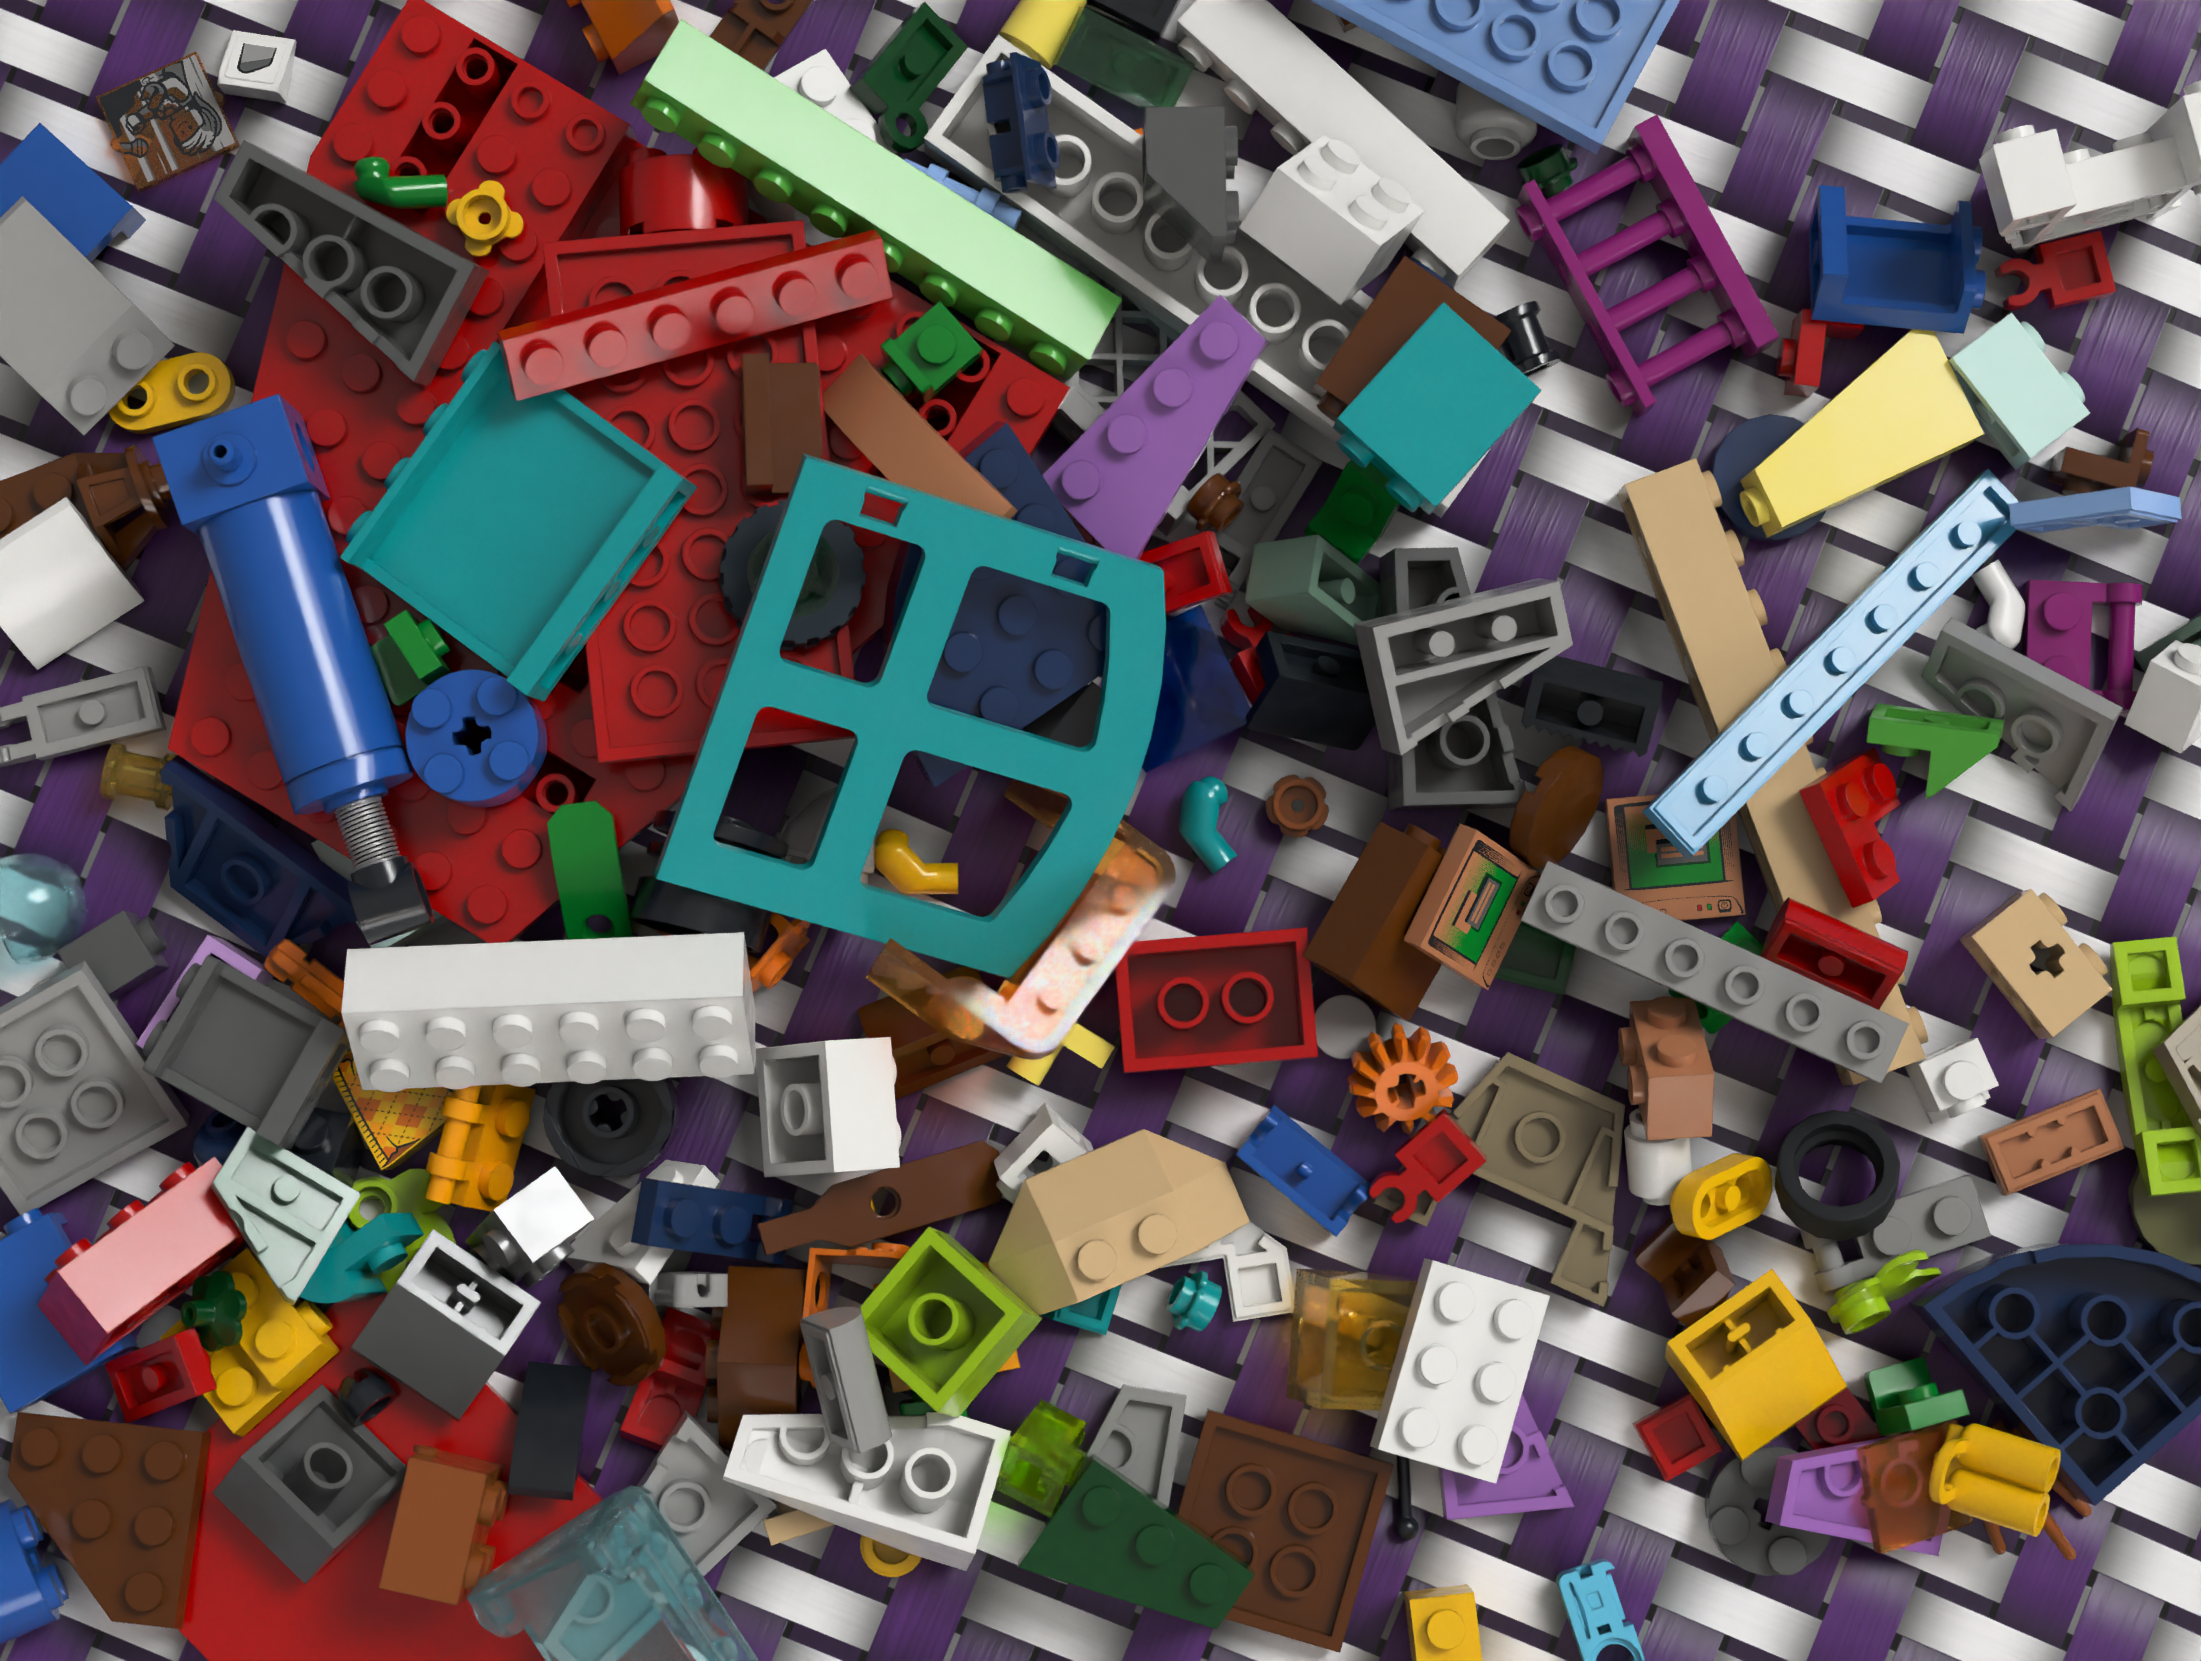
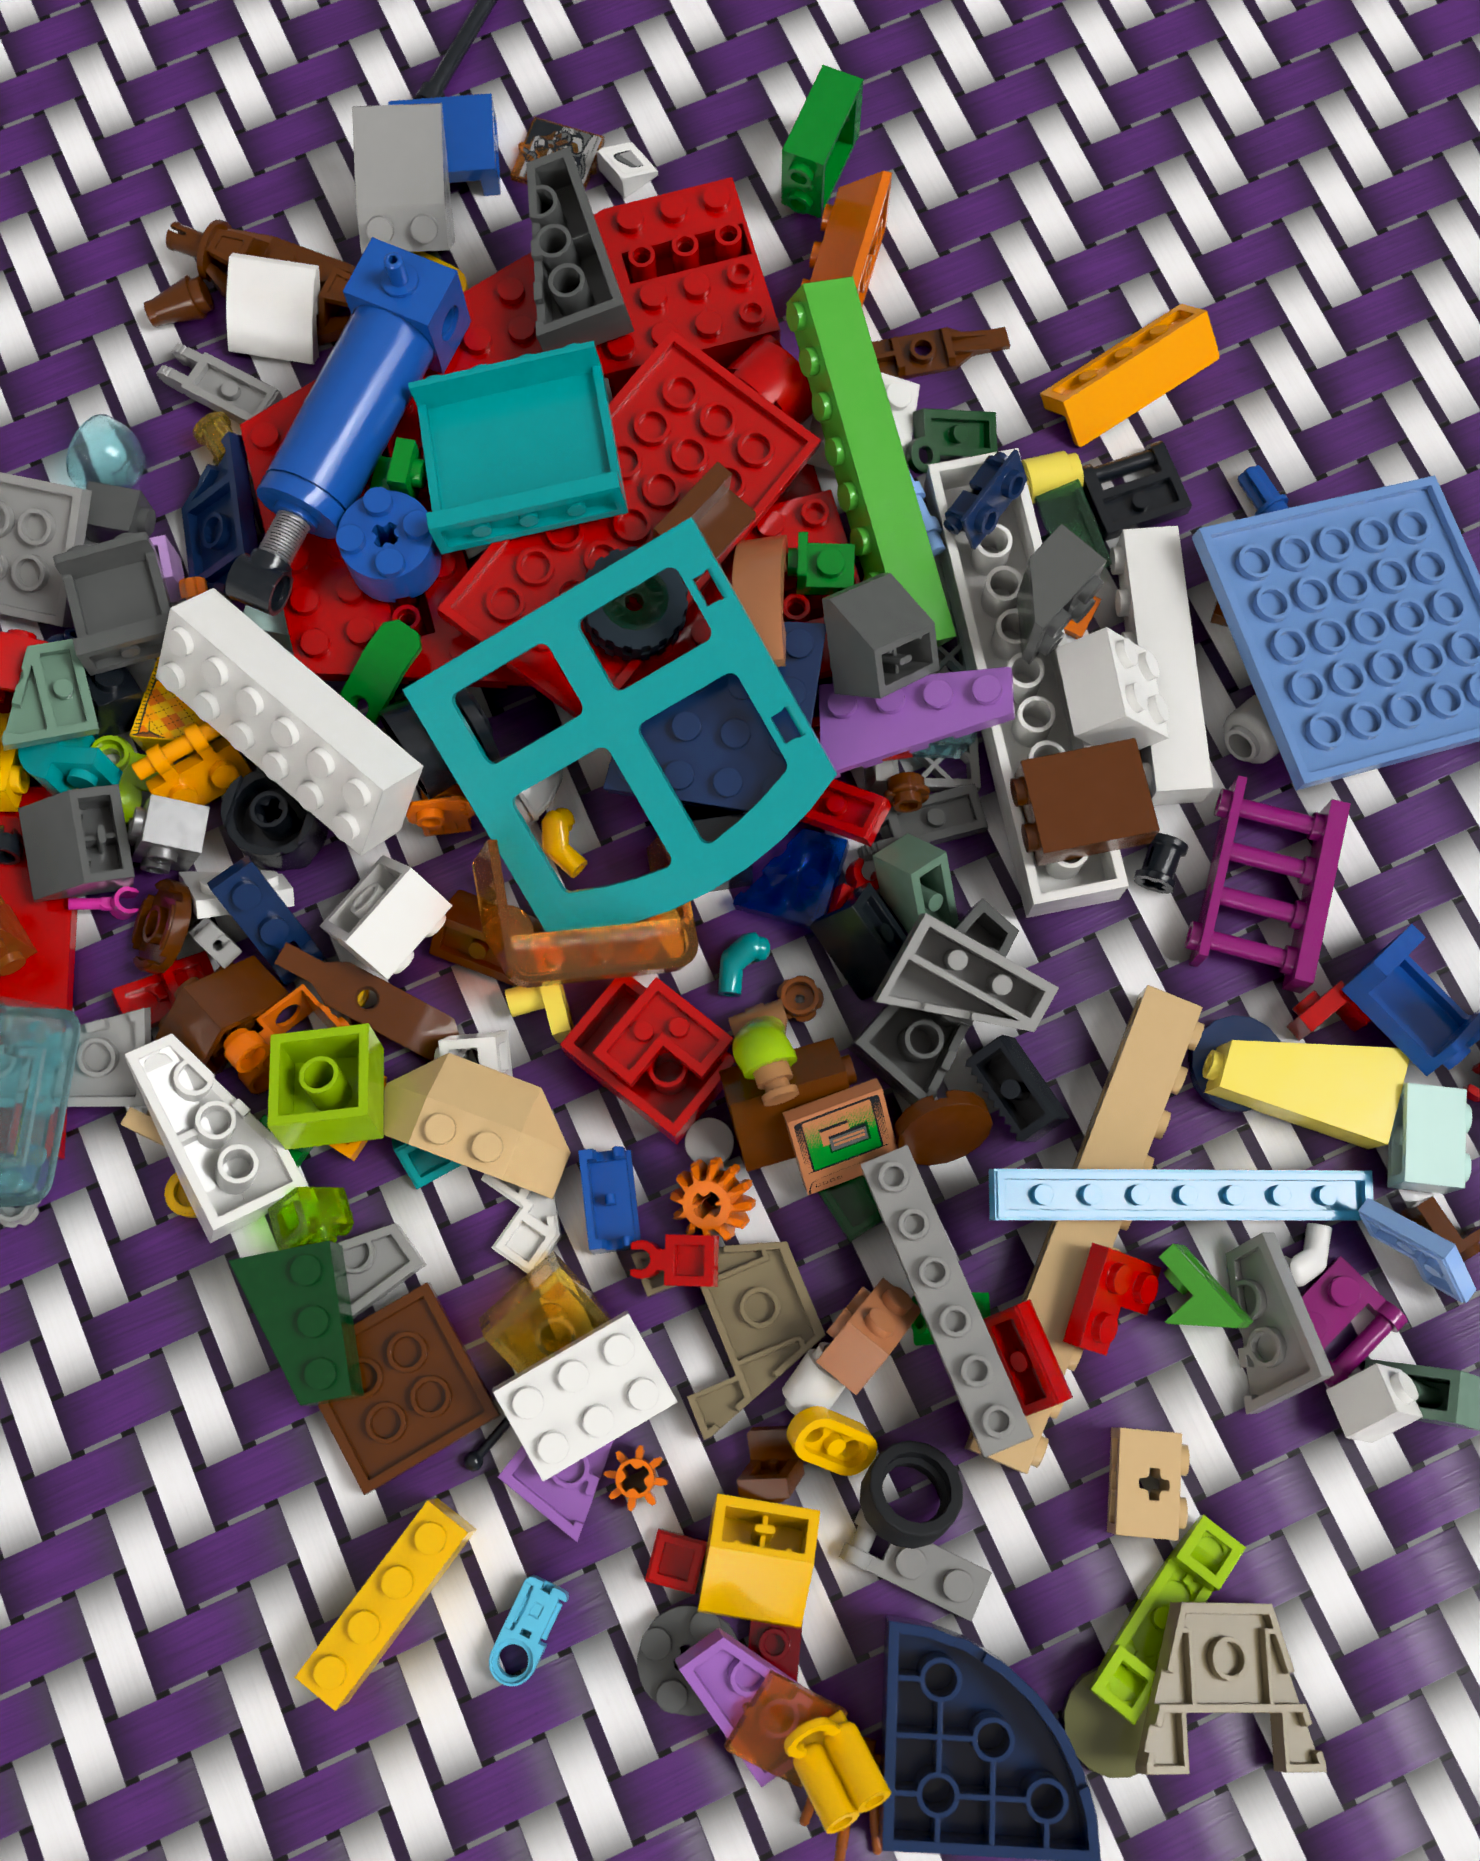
camera: 50 degrees right, 10 degrees down
green arm [353,157,448,209] -> none
yellow plate [446,180,524,257] -> none
plate [497,229,893,401] -> none
black slope [508,1361,592,1501] -> none
light grey brick [800,1307,892,1454] -> none
teal plate [1166,1271,1222,1332] -> none
green bracket [1304,460,1400,566] -> none
teal brick [1333,302,1541,515] -> none
dark green plate [1517,144,1578,198] -> none
tile [1604,794,1746,921] -> none
lime plate [1827,1249,1942,1334] -> none
green bracket [1863,1358,1969,1436] -> none
white brick [1905,1038,1999,1124] -> none
nougat plate [1977,1089,2124,1196] -> none
none -> dark pink hand [68,886,139,920]
none -> red plate [592,977,734,1087]
none -> orange gear [604,1445,668,1511]
none -> piece [728,999,799,1106]
none -> dark grey slope [822,573,940,699]

